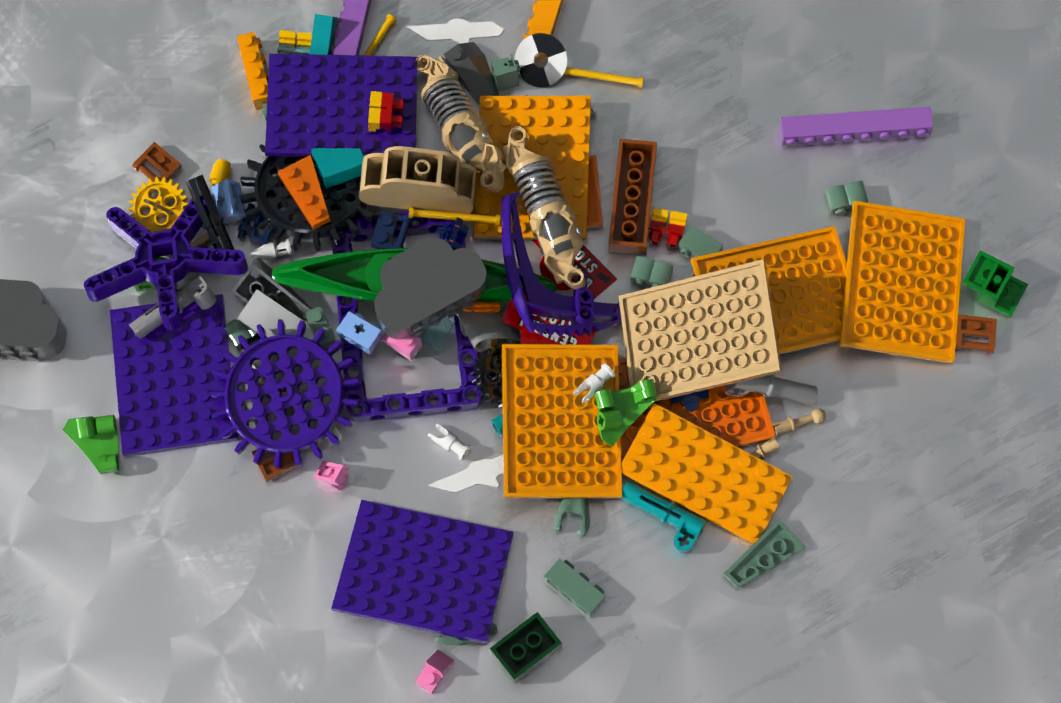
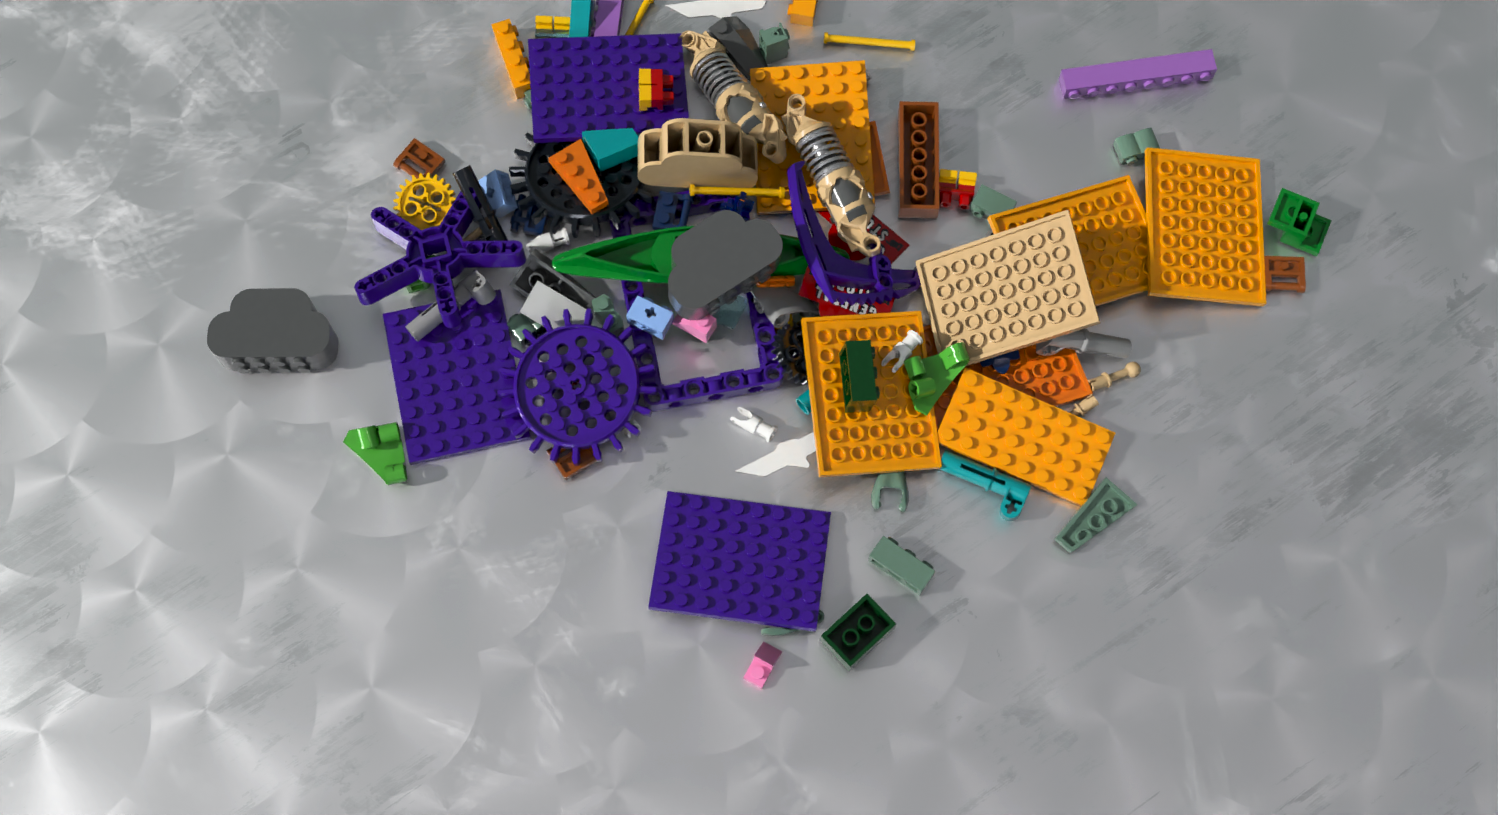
camera: 10 degrees left, 0 degrees up
yellow brick [209,159,231,186] -> none
bright pink slope [314,461,349,490] -> none
sticker [515,33,567,87] -> none
sand green brick [630,256,673,287] -> none
none -> dark green brick [839,340,880,413]

